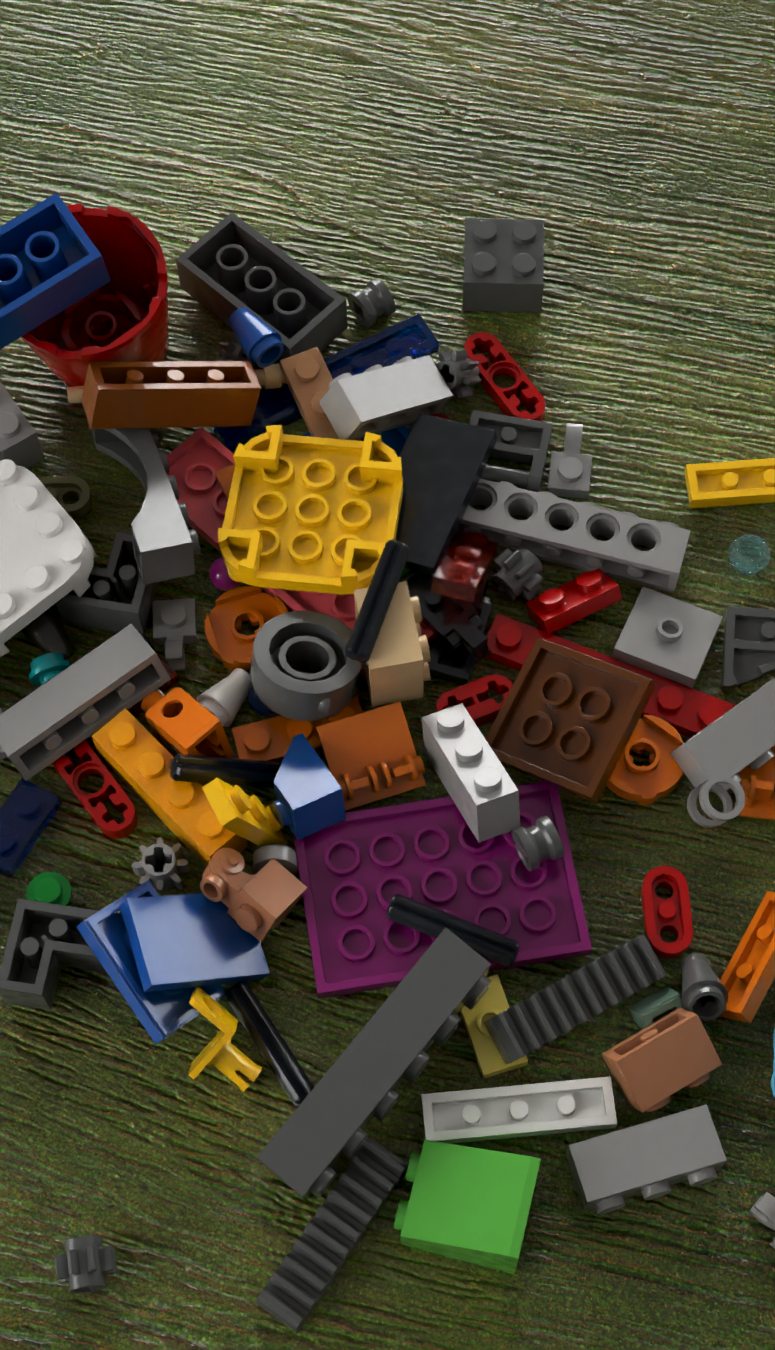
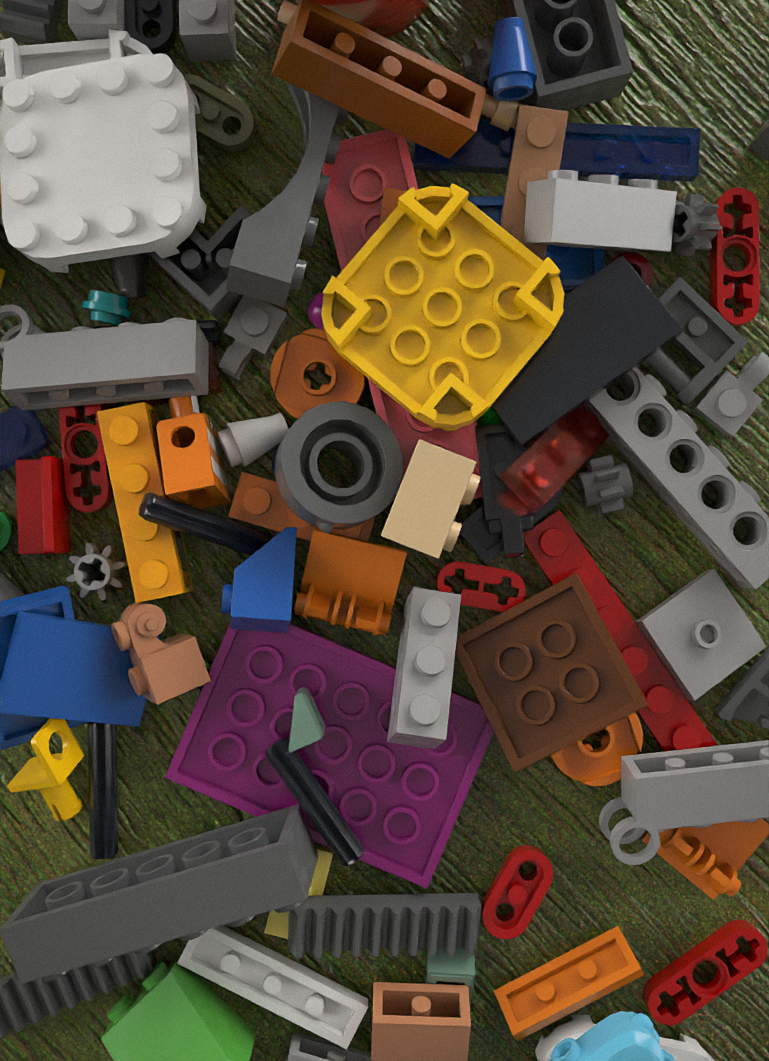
camera: 25 degrees right, 25 degrees up
yellow plate [202,778,287,847] -> none
light grey tile [252,844,298,876] -> none
black axle [346,540,409,663] -> none
dark grey wheel [347,278,396,328] -> none
dark grey wheel [511,816,564,871] -> none
red plate [525,568,622,635] -> none
dark grey cone [681,953,728,1021] -> none
none -> red panel [15,456,71,554]
none -> sand green slope [289,686,326,752]

